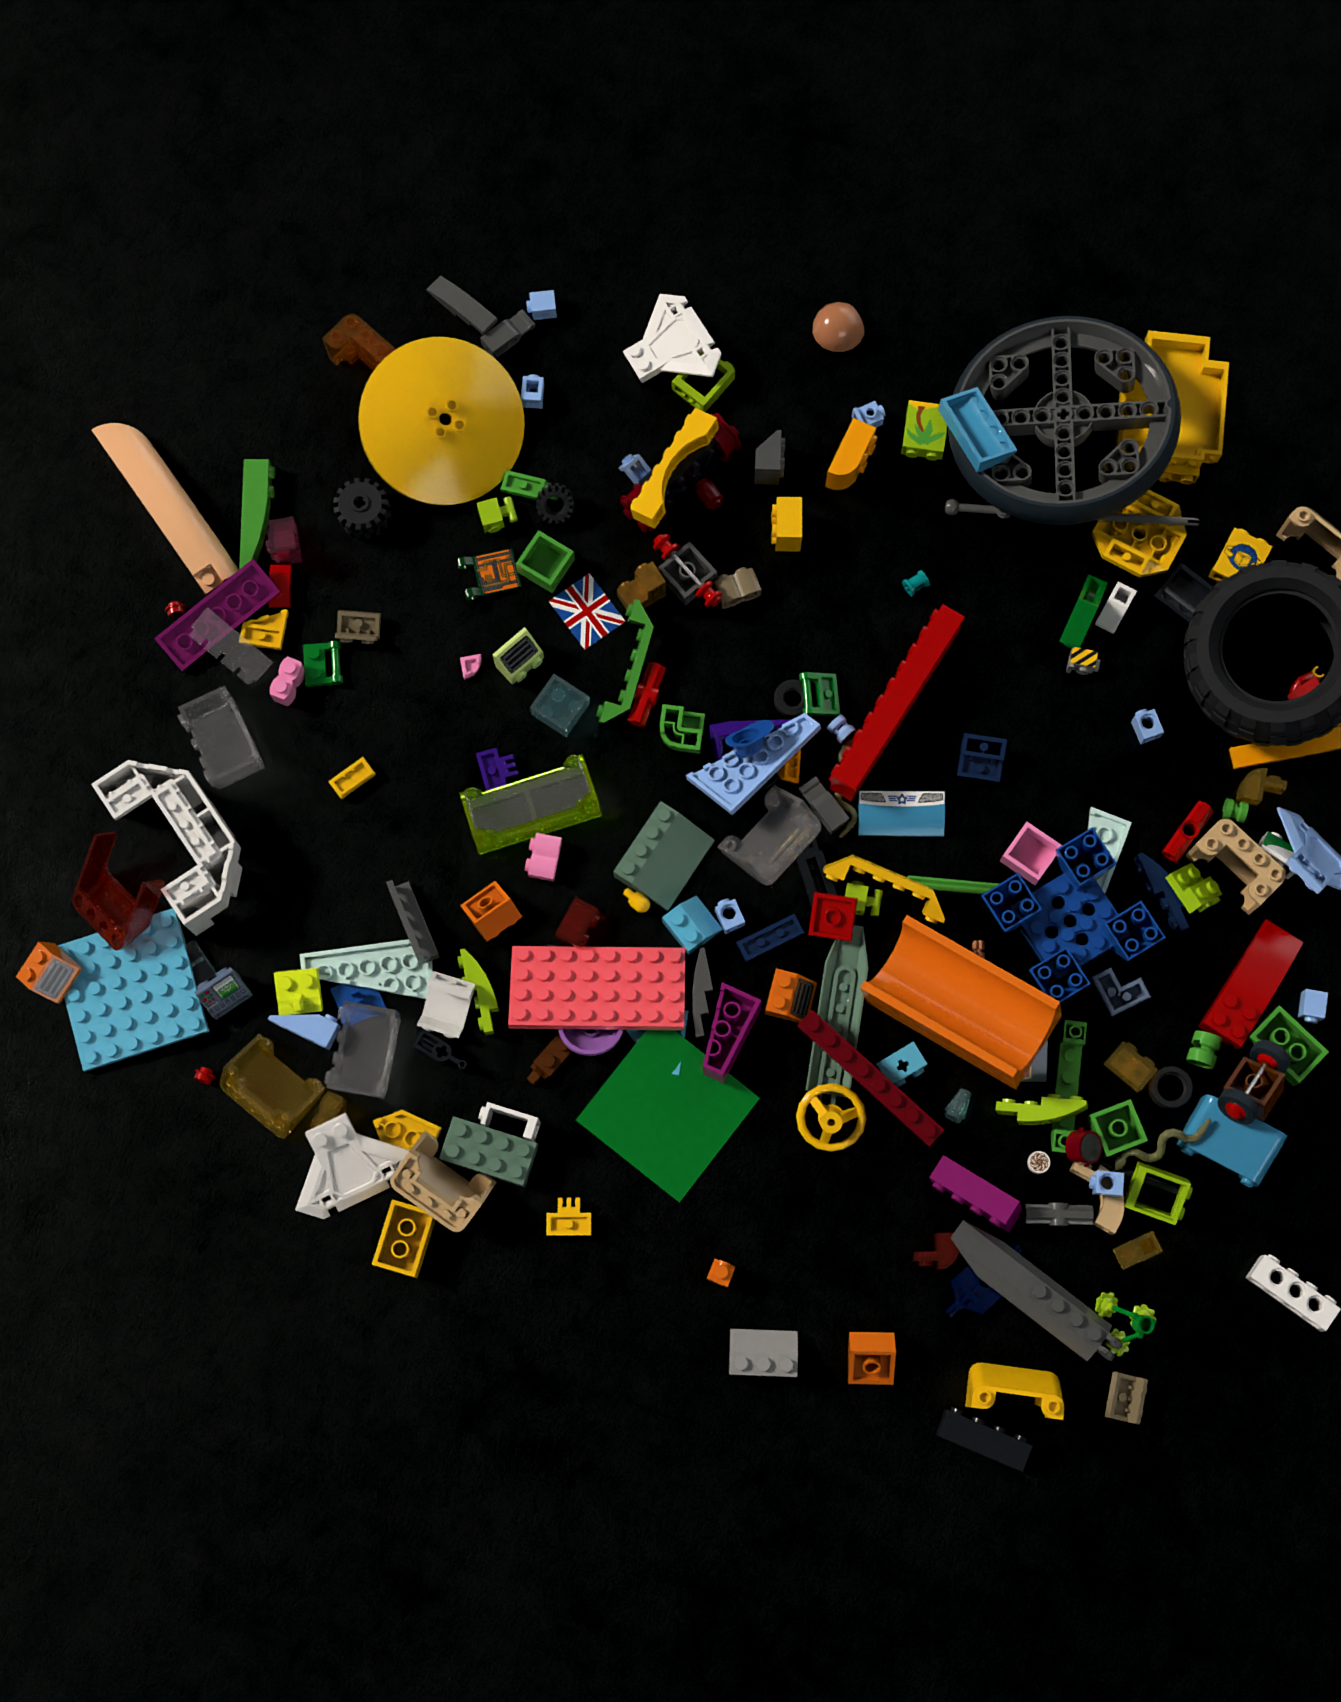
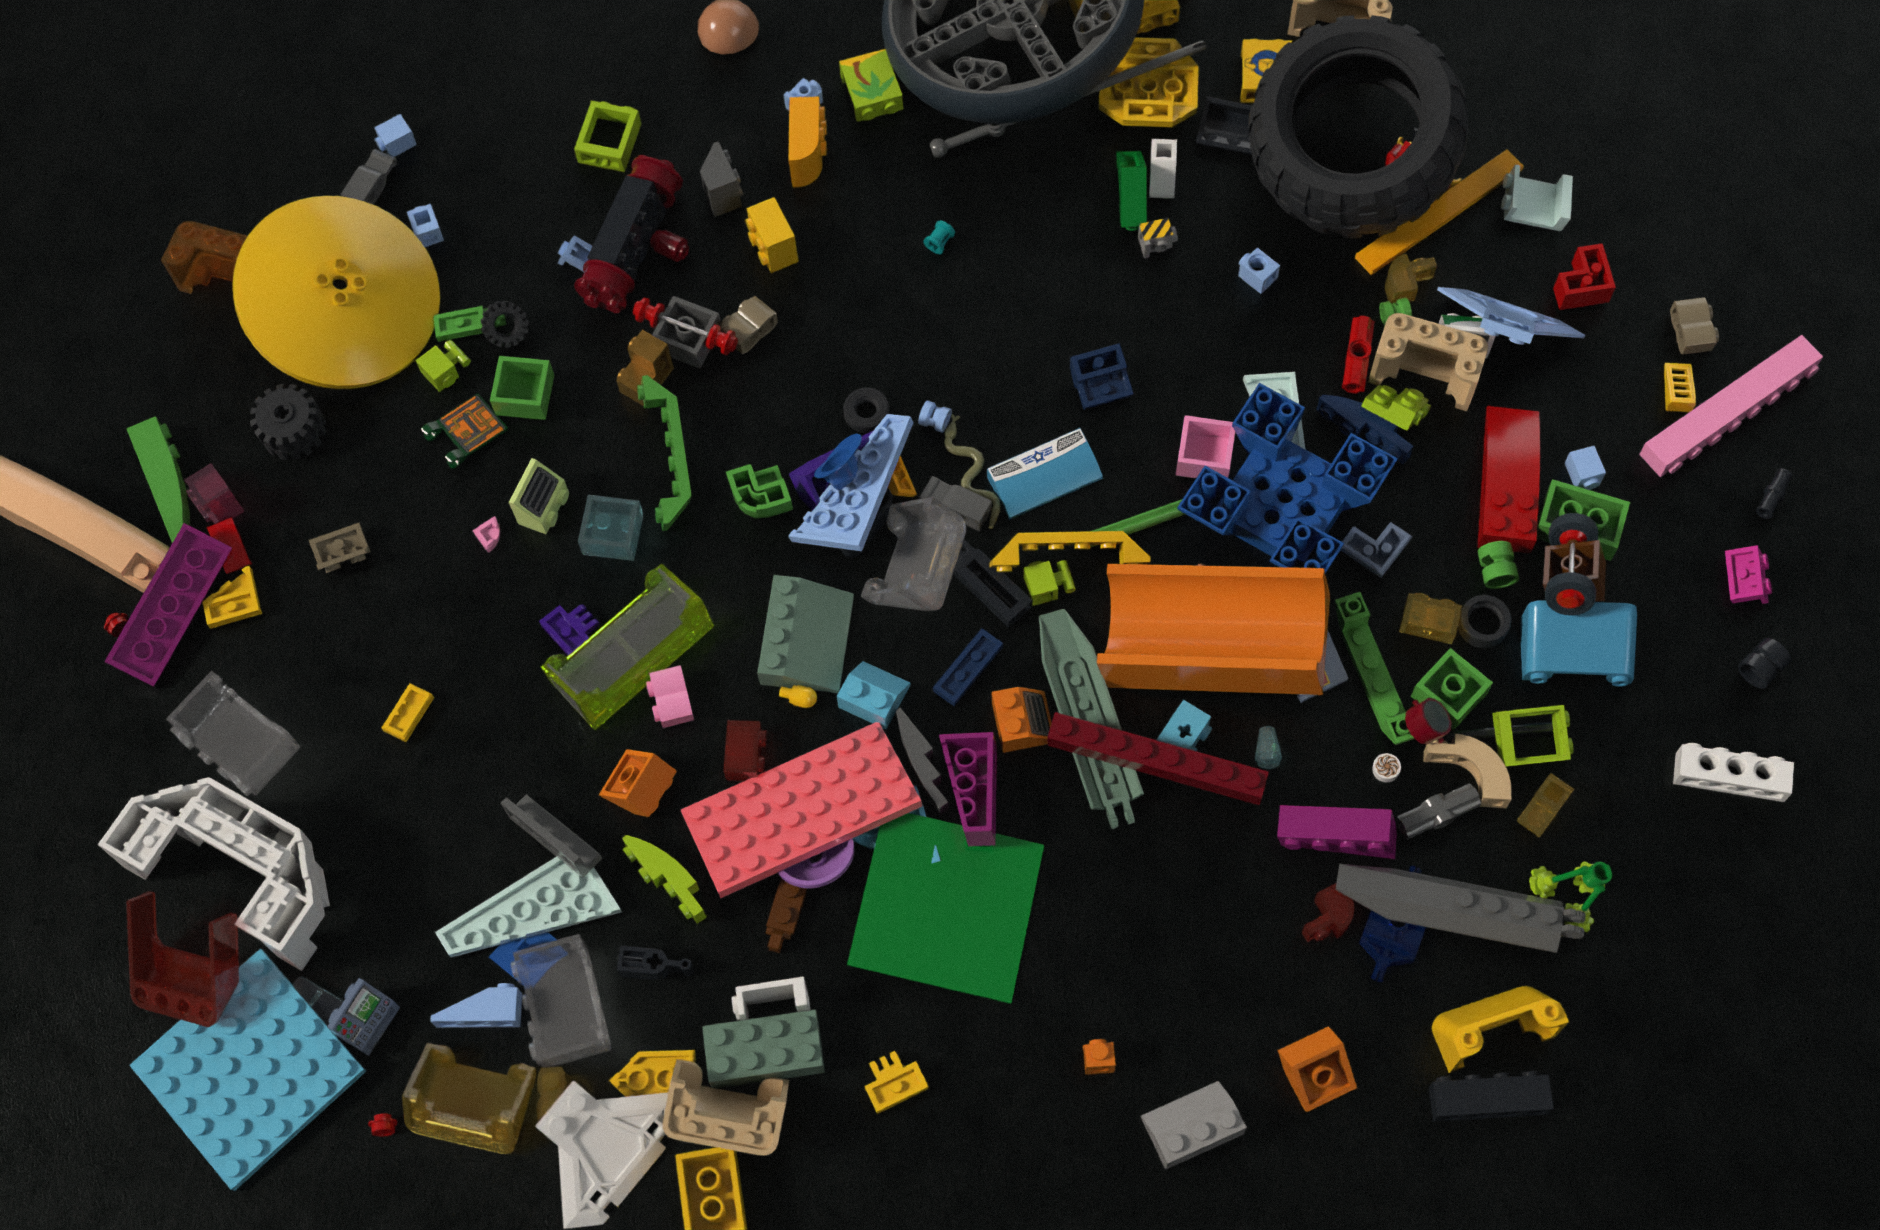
camera: 25 degrees left, 10 degrees down
orange slope [16,942,82,1004] -> none
clear windscreen [189,607,273,685] -> none
bright pink brick [270,656,305,706] -> none
neon yellow hinge [274,967,324,1015] -> none
green plate [303,641,343,687] -> none
white panel [417,971,476,1038] -> none
dark grey slope [426,276,498,335] -> none
sticker [549,573,626,649] -> none
white plate [623,294,721,383] -> none
red piece [628,662,666,727] -> none
yellow arch [630,408,719,529] -> none
light blue brick [715,898,745,934] -> none
yellow piece [796,1083,867,1152] -> none
green plate [799,672,840,717] -> none
red tile [808,892,858,942] -> none
red brick [829,604,965,802] -> none
dark azure slope [938,387,1017,473] -> none
lime slope [996,1094,1088,1125] -> none
light blue brick [1089,1170,1124,1197] -> none
dark tan bracket [1104,1372,1148,1425] -> none
olive animal [1110,1118,1211,1172] -> none

